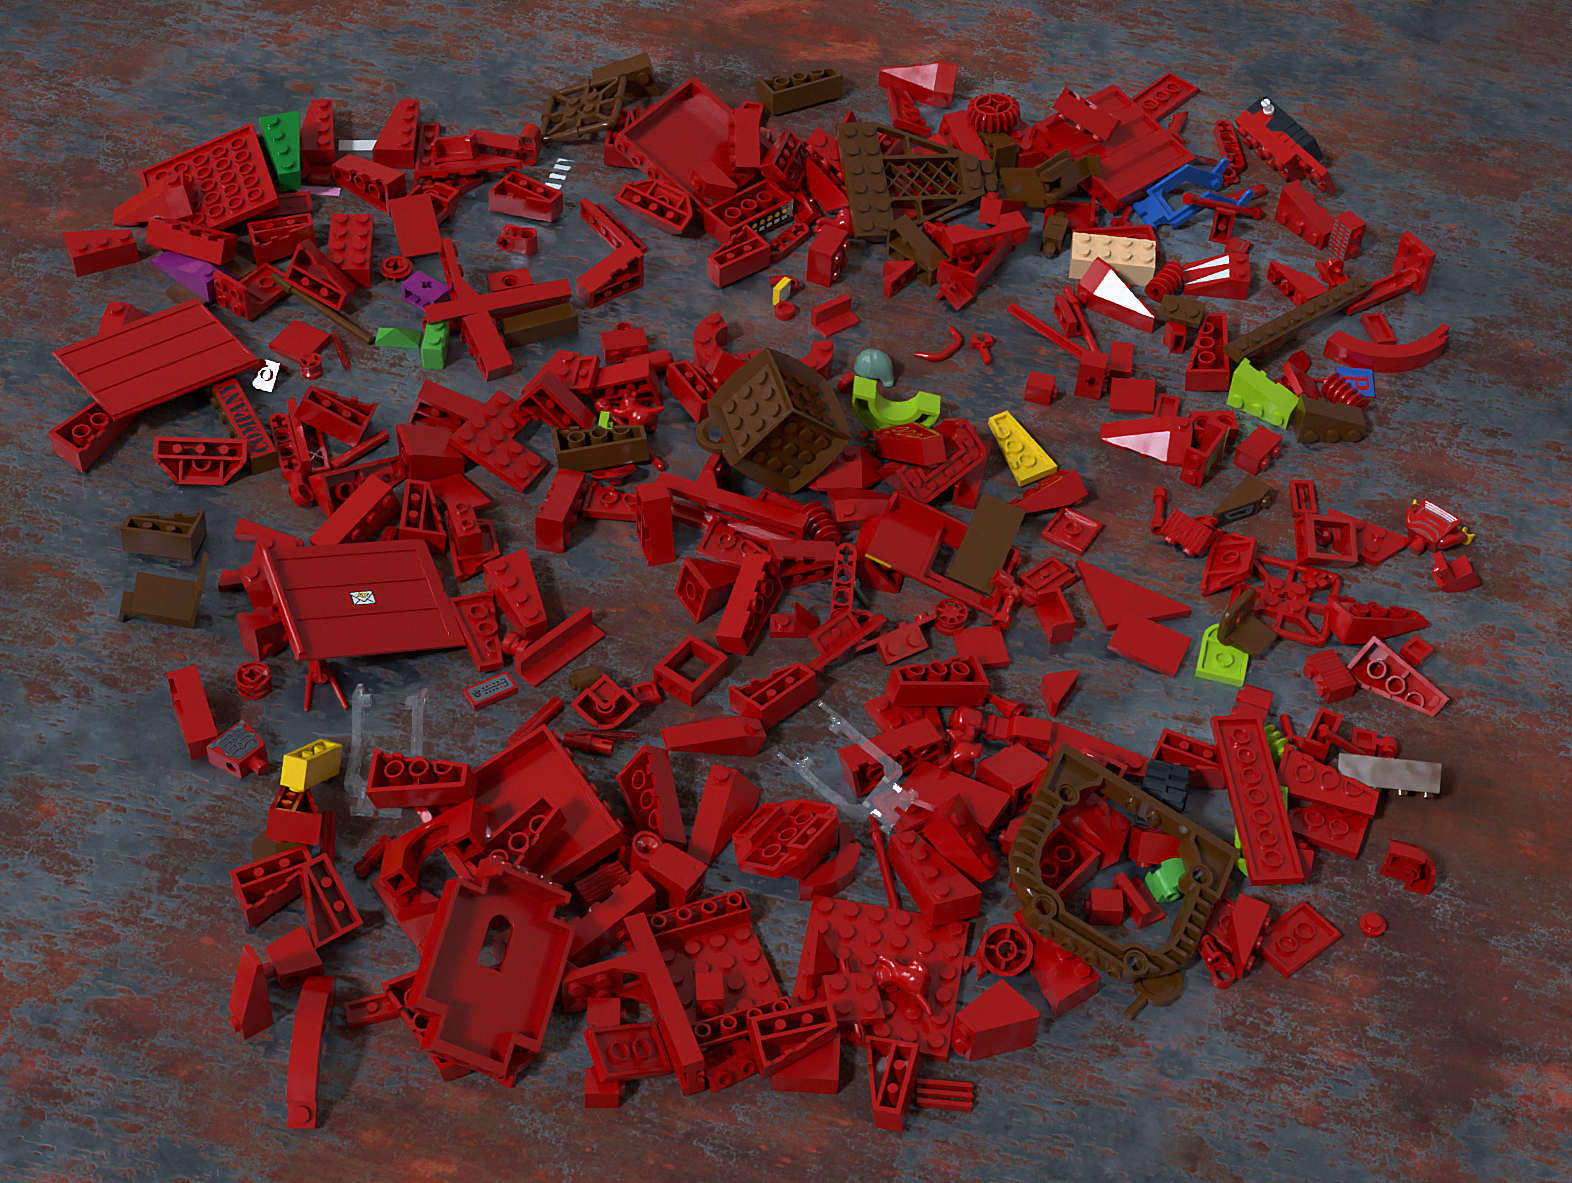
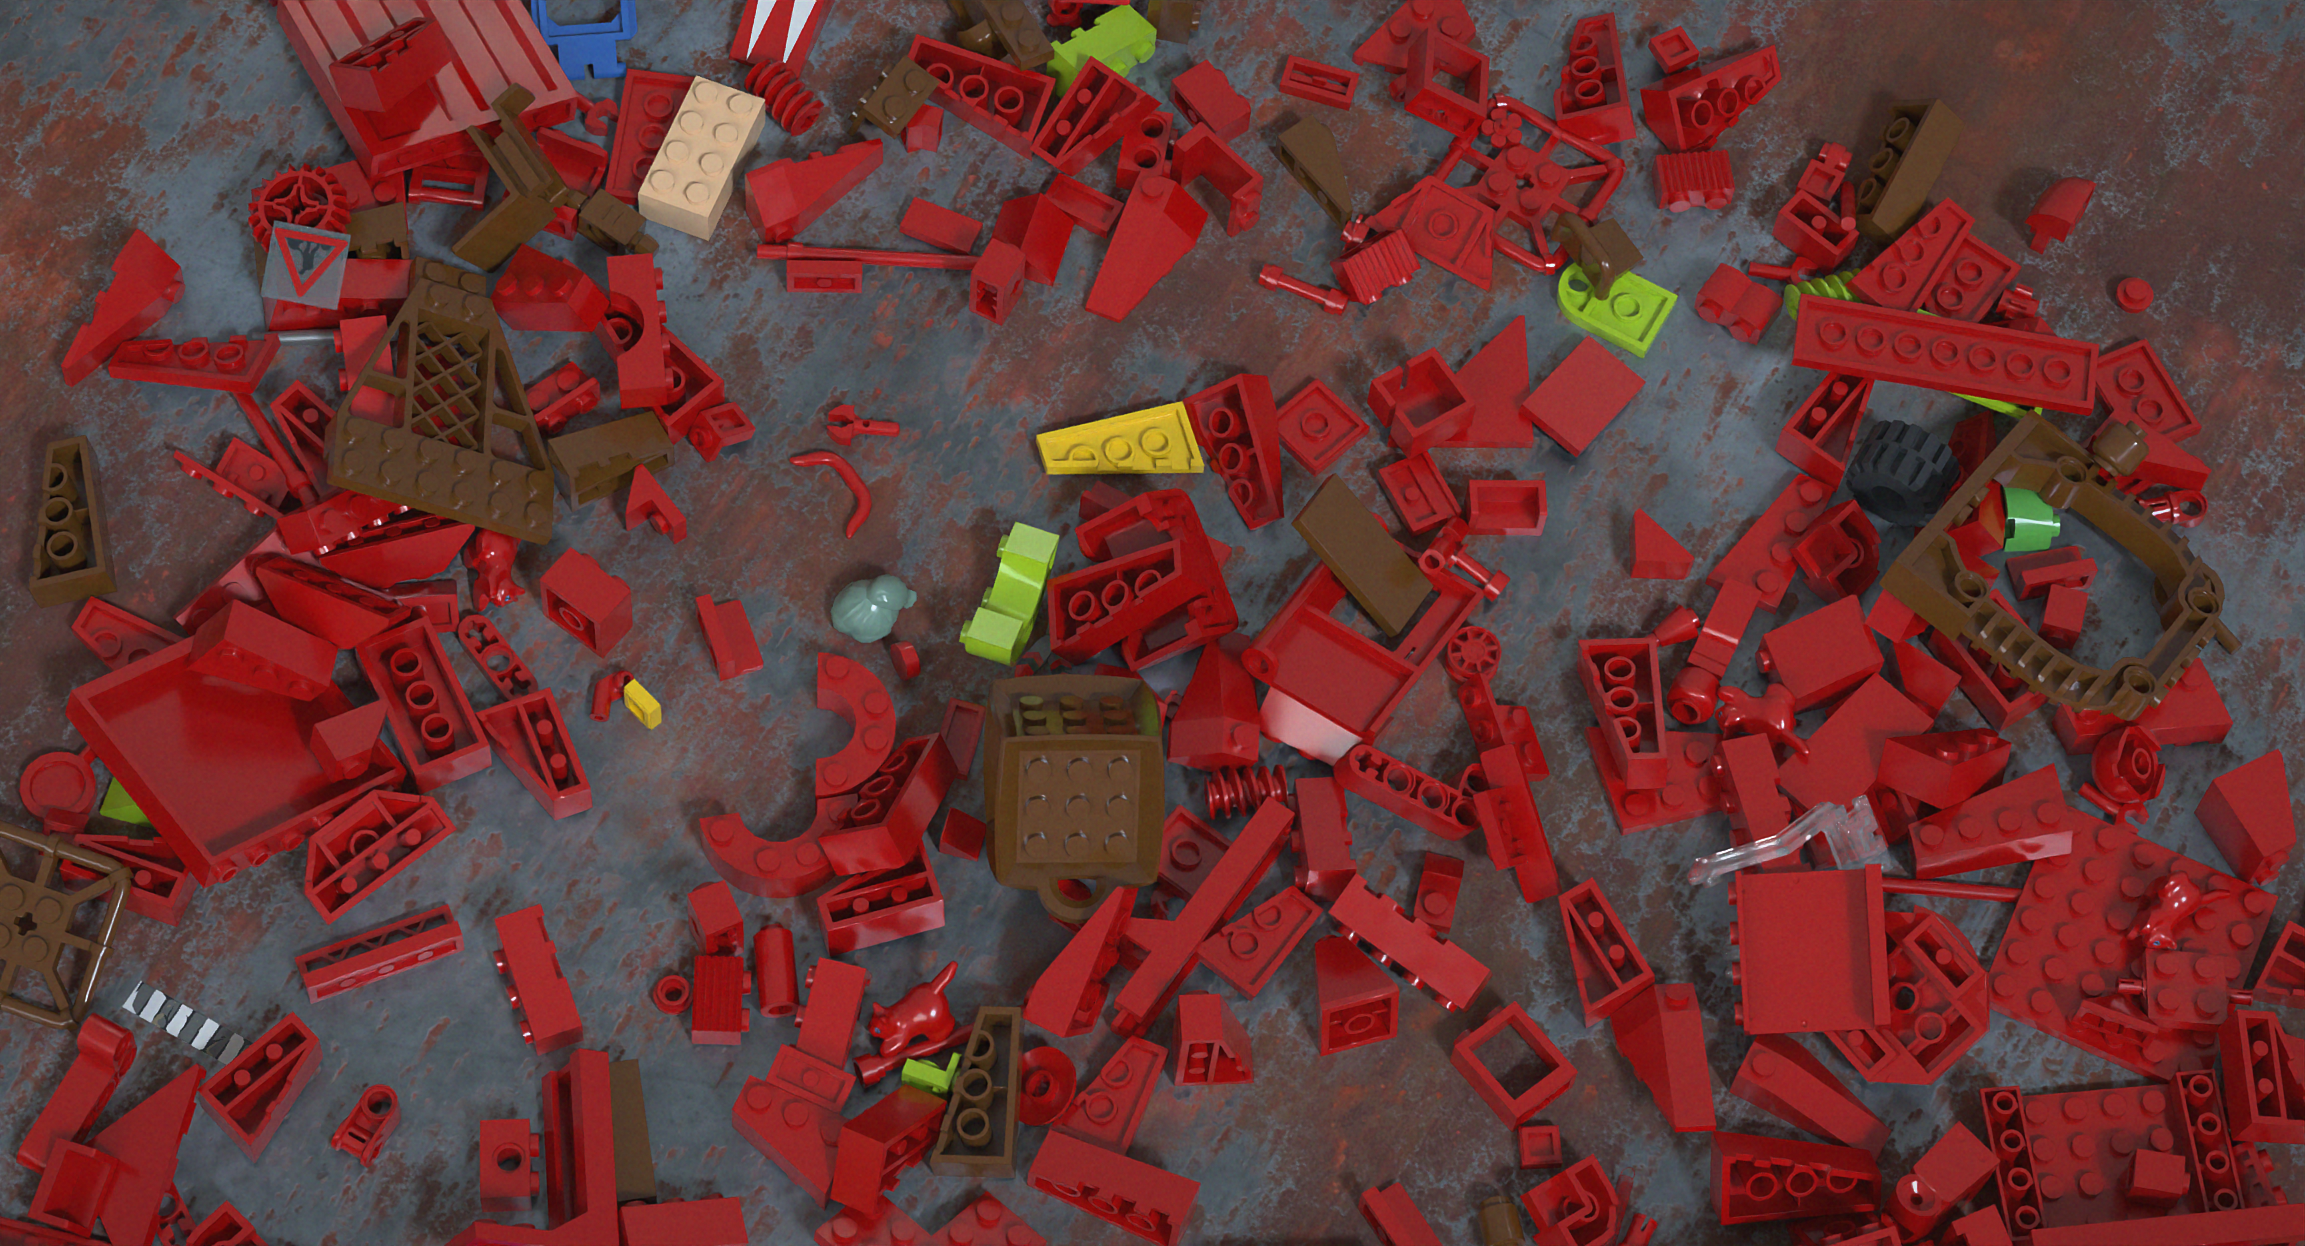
camera: 80 degrees left, 15 degrees up
red tile [774,301,796,321] -> none
red tile [952,625,1010,669] -> none
red axle [1007,303,1086,360] -> none
red brick [1023,371,1058,406] -> none
none -> clear light blue piece [260,220,351,310]
none -> red brick [687,879,744,957]
none -> red wedge [1022,884,1139,1038]
none -> red wedge [1029,56,1162,177]
none -> red piece [1367,347,1477,460]
none -> red panel [1728,863,1891,1035]
none -> red gear [1995,283,2040,321]
none -> reddish brown head [2092,420,2149,478]

